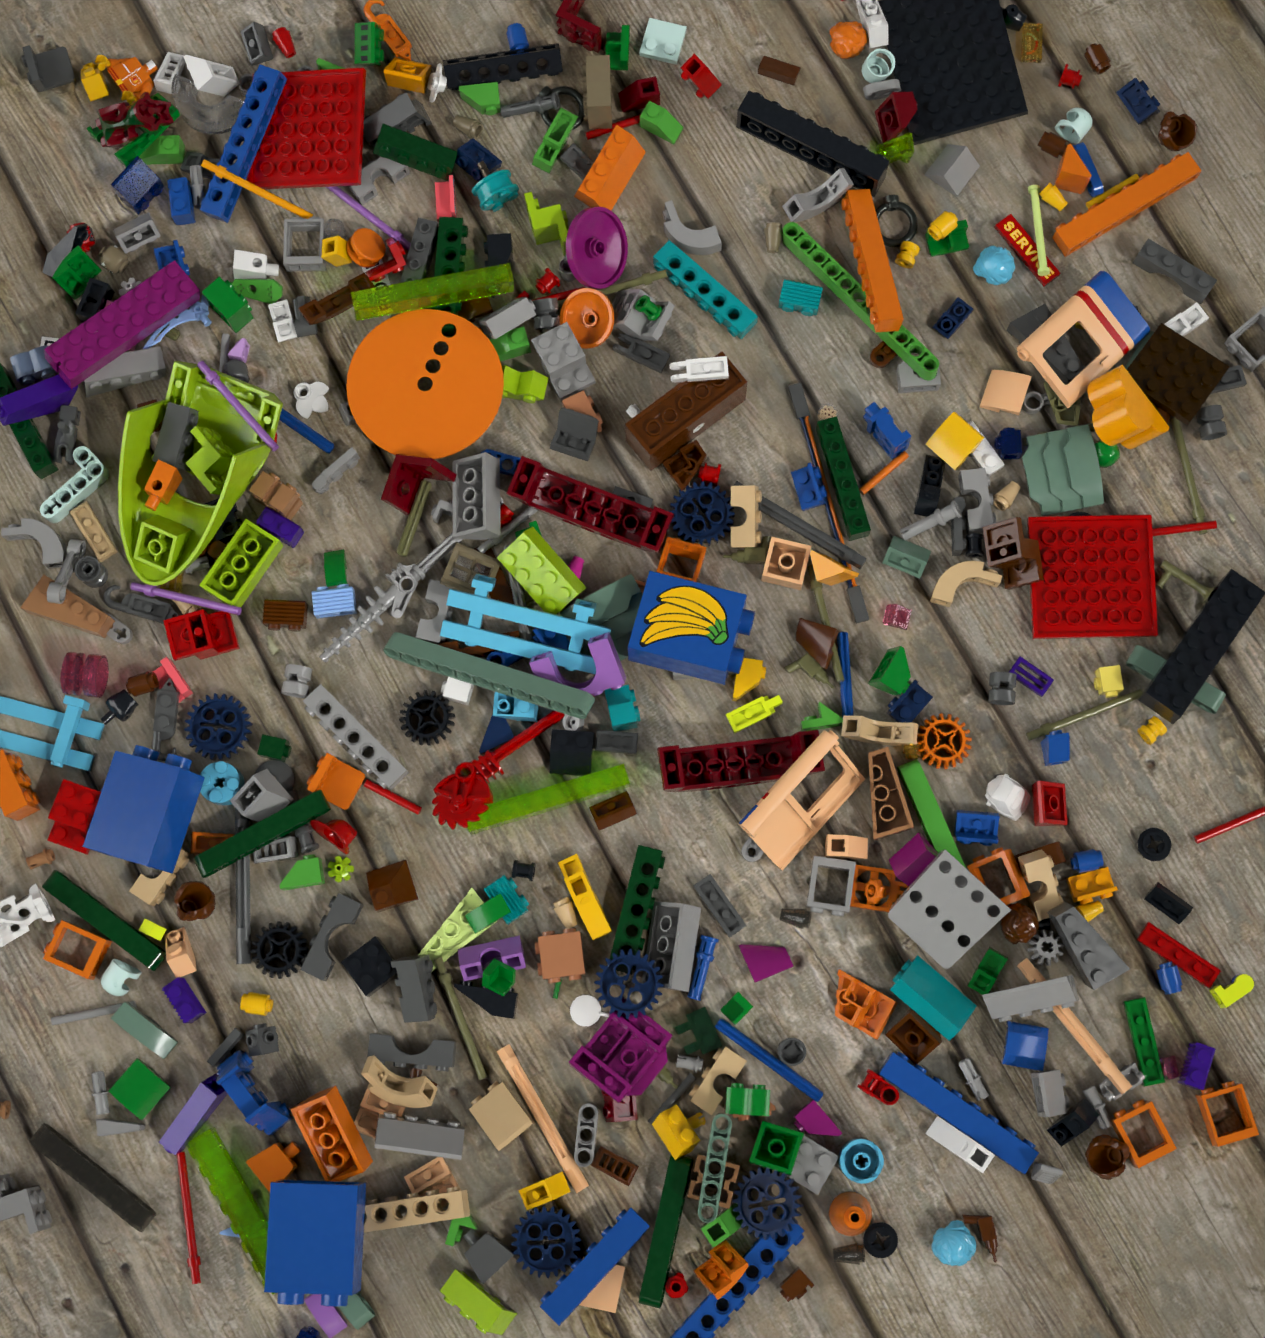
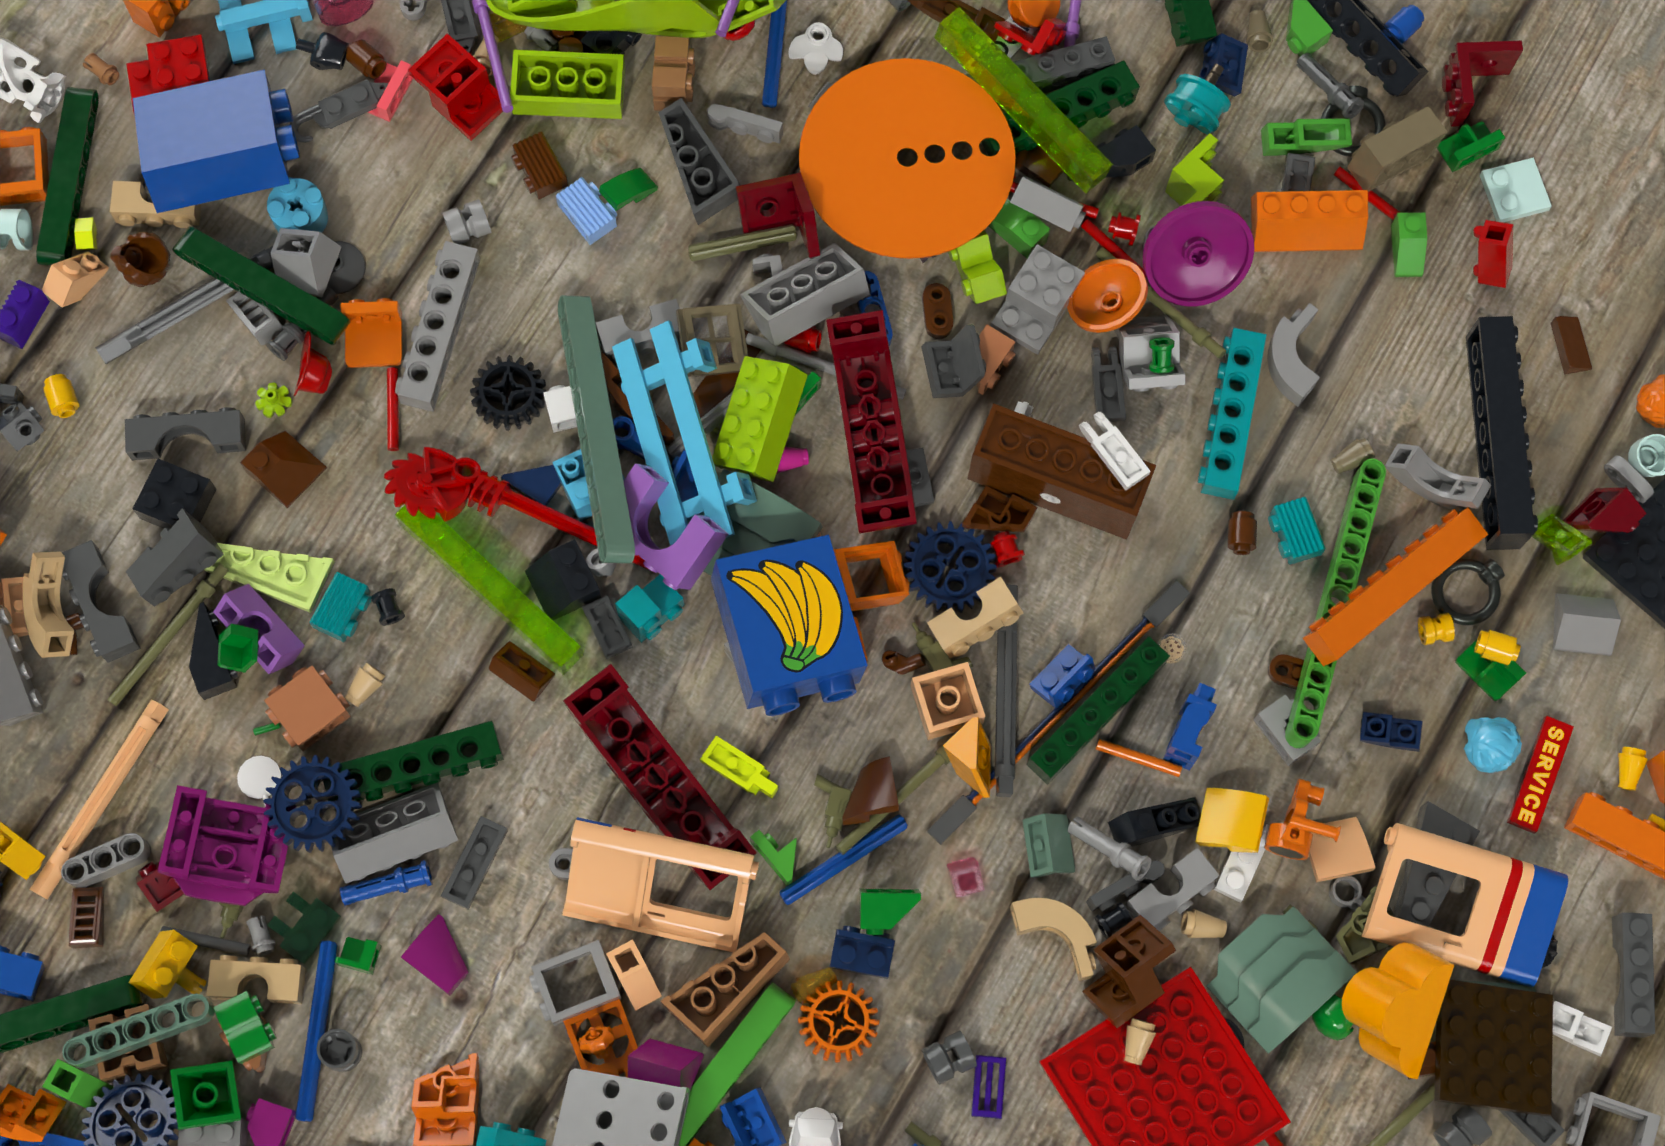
camera: 50 degrees right, 5 degrees down
dark blue gear [184,693,253,761] -> none
orange slope [190,832,235,854] -> none
black gear [251,921,309,979] -> none
dark purple brick [256,507,304,548] -> none
dark green brick [257,734,292,762] -> none
bright green slope [279,855,325,891] -> none
light grey piece [319,496,504,662] -> none
coral panel [435,175,457,222] -> none
green slope [465,893,511,934] -> none
tan slope [469,1081,535,1151] -> none
dark grey wheel [532,298,560,330] -> none
yellow slope [558,854,612,940] -> none
dark red slope [618,76,660,112] -> none
yellow slope [732,658,766,701] -> none
clear smoke cone [780,908,812,929] -> none
tan arch [841,716,918,746] -> none
clear blue brick [994,428,1022,460] -> none
yellowish green bar [1028,185,1050,276] -> none
none -> dark grey wedge [658,98,740,225]
none -> reddish brown arm [882,650,926,675]
none -> reddish brown plate [922,283,953,339]
none -> tan cone [1124,1018,1156,1065]
none -> reddish brown brick [1228,511,1257,555]
none -> orange piece [1265,779,1341,860]

